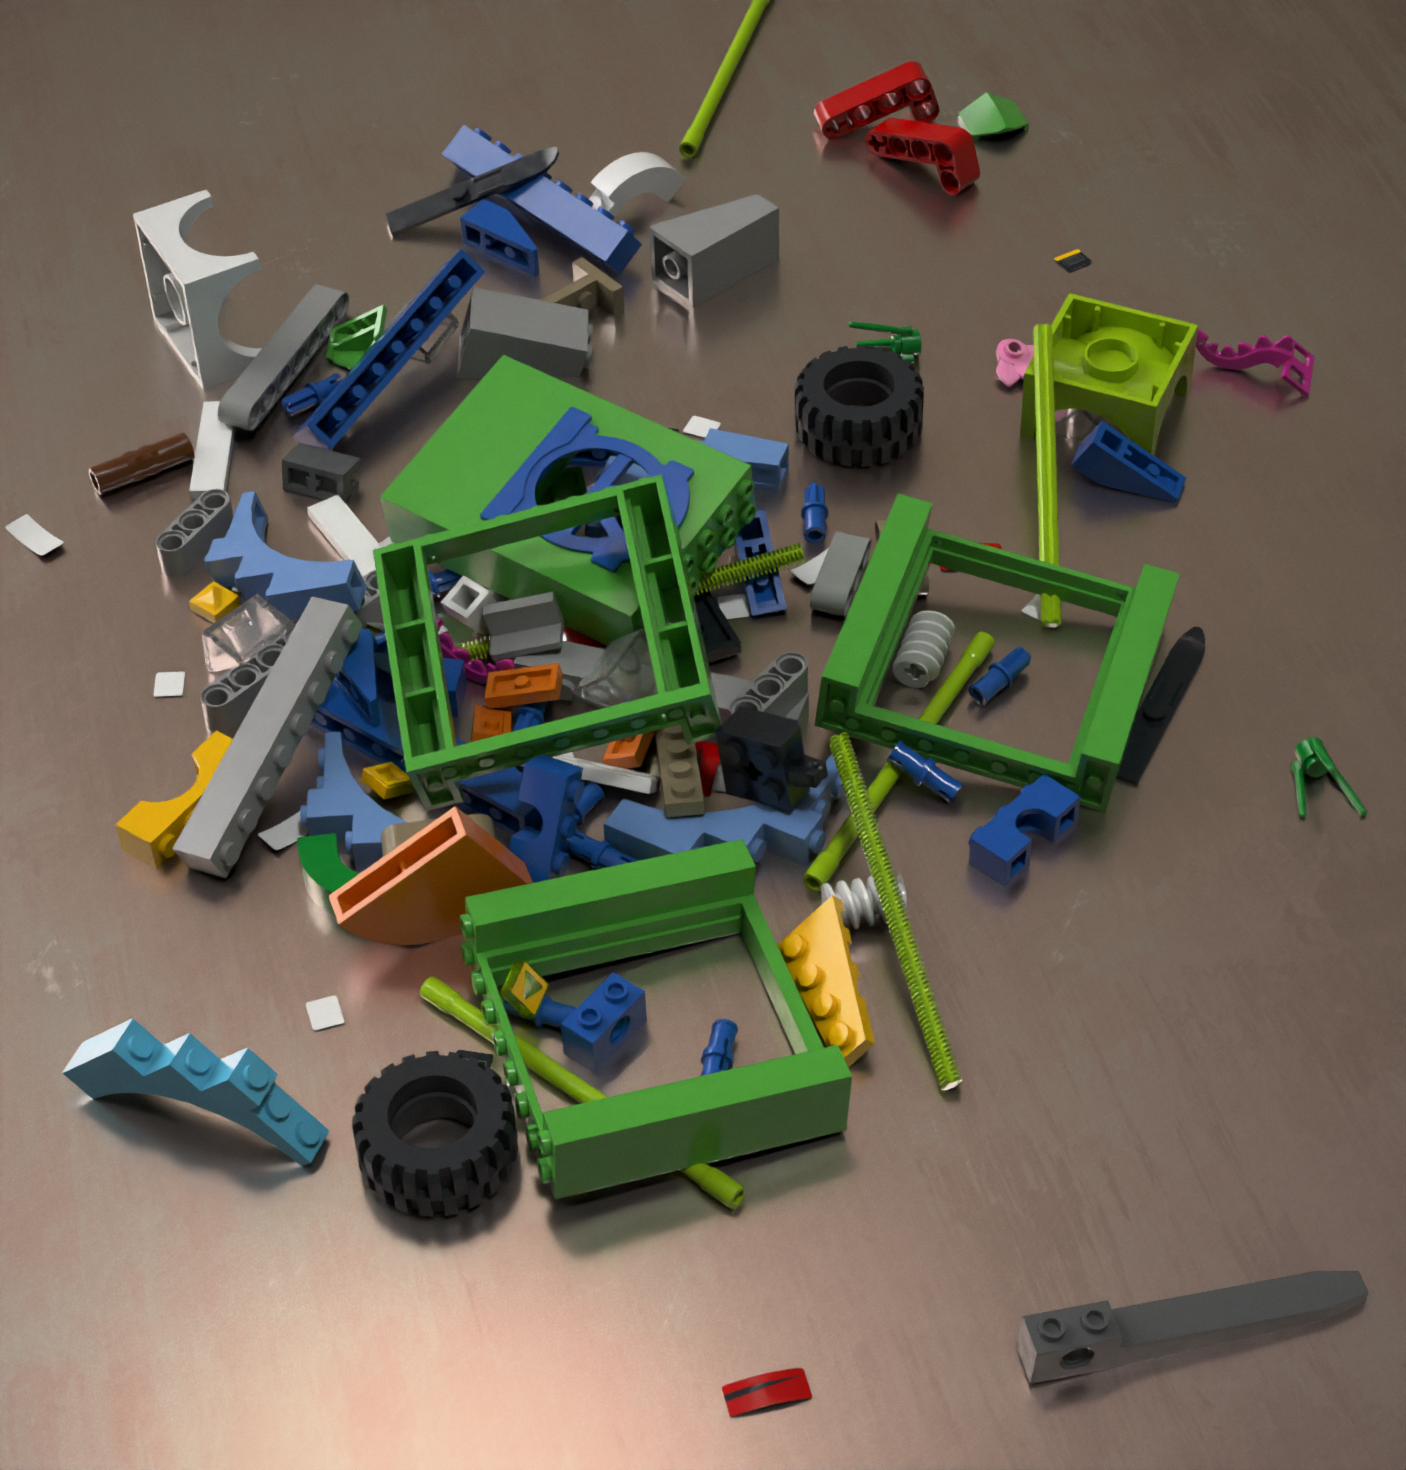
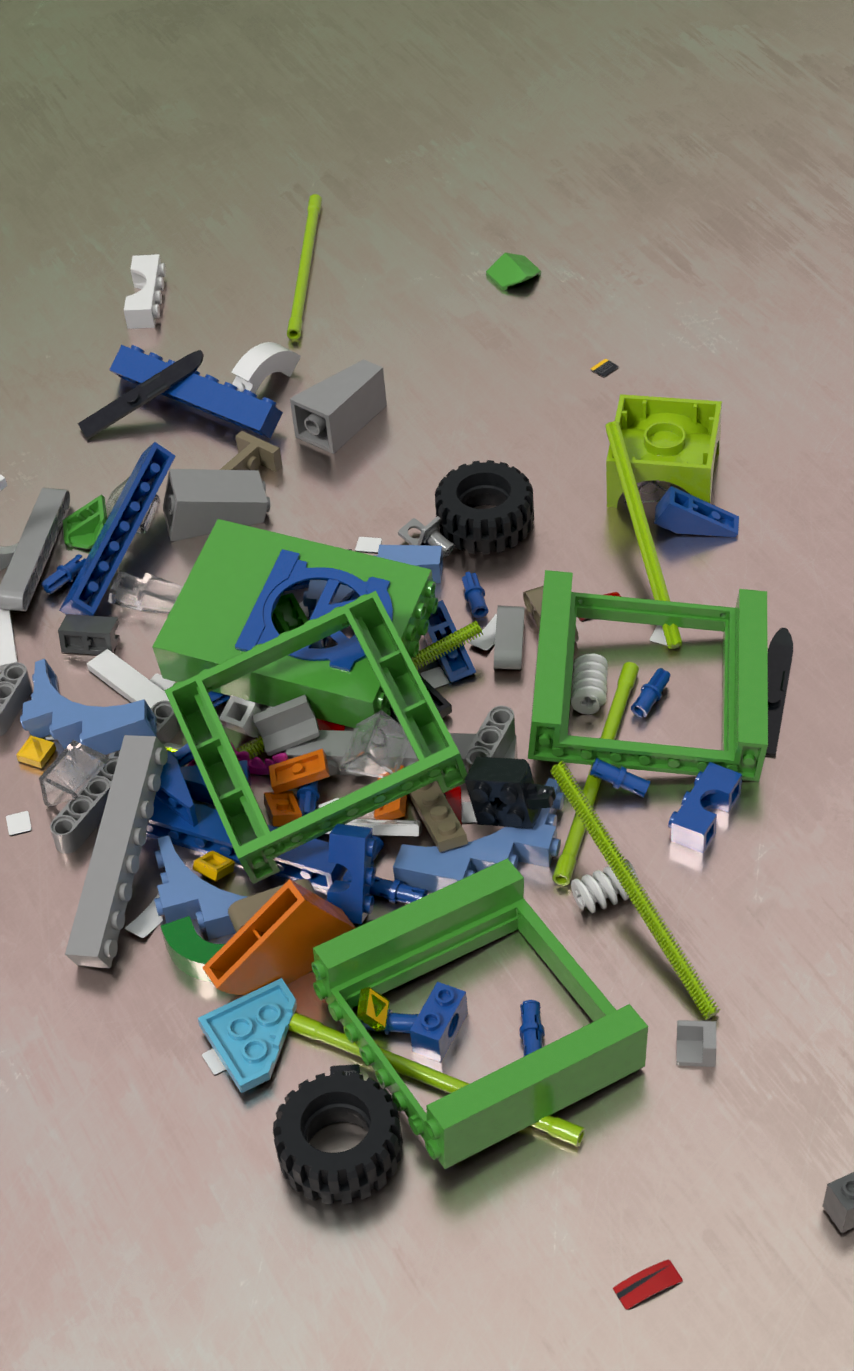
camera: 10 degrees left, 0 degrees up
medium azure arch [63,1018,330,1166] -> none
yellow arch [115,730,233,869] -> none
blue slope [460,199,539,276] -> none
yellow wing [777,895,875,1067] -> none
red beam [814,61,940,139] -> none
green plant [848,322,922,363] -> none
red beam [865,118,980,195] -> none
bright pink plate [996,338,1034,387] -> none
dark pink piece [1196,329,1315,397] -> none
none -> clear slope [108,571,183,613]
none -> white arch [124,254,166,329]
none -> medium azure plate [198,978,297,1093]
none -> light grey bracket [398,516,455,558]
none -> light grey panel [676,1020,716,1067]

